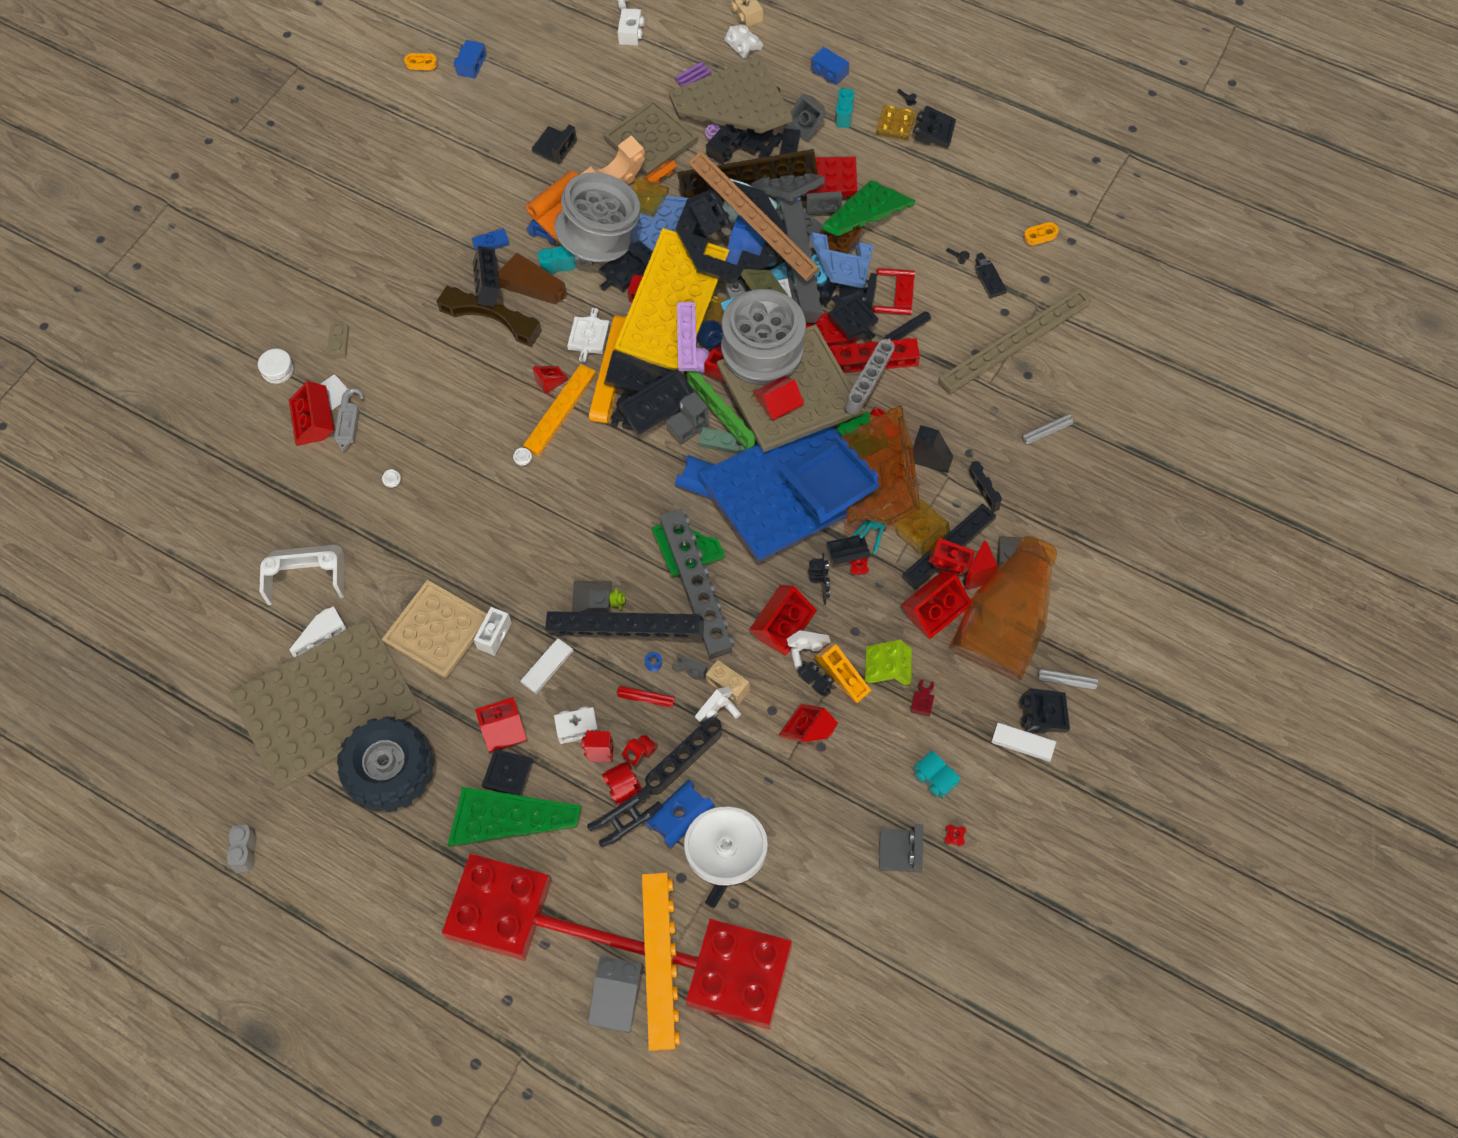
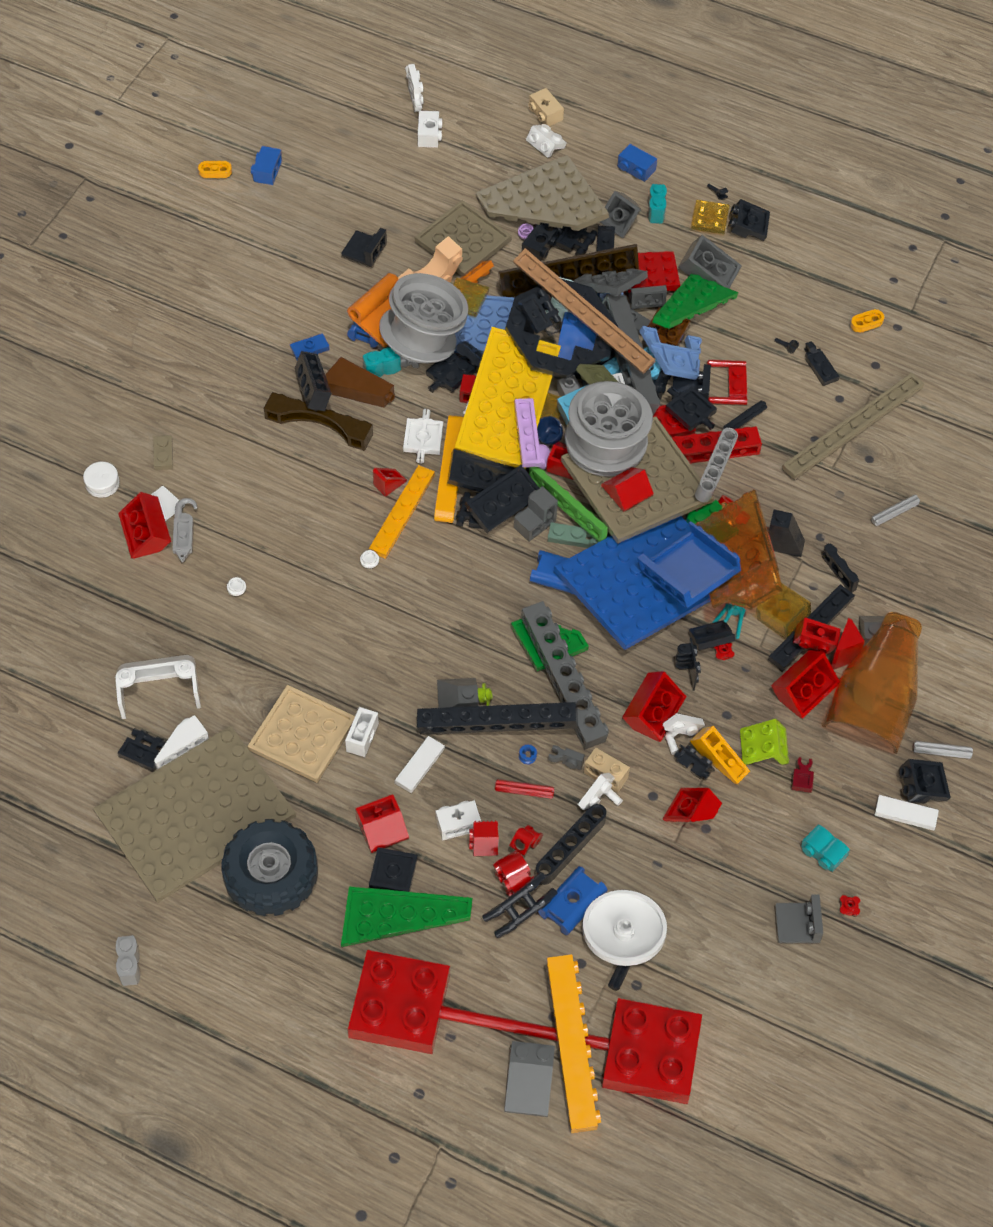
camera: 10 degrees left, 5 degrees down
medium lavender tile [675,62,712,87] -> none
none -> black plate [117,728,166,772]
none -> dark grey slope [678,235,742,288]

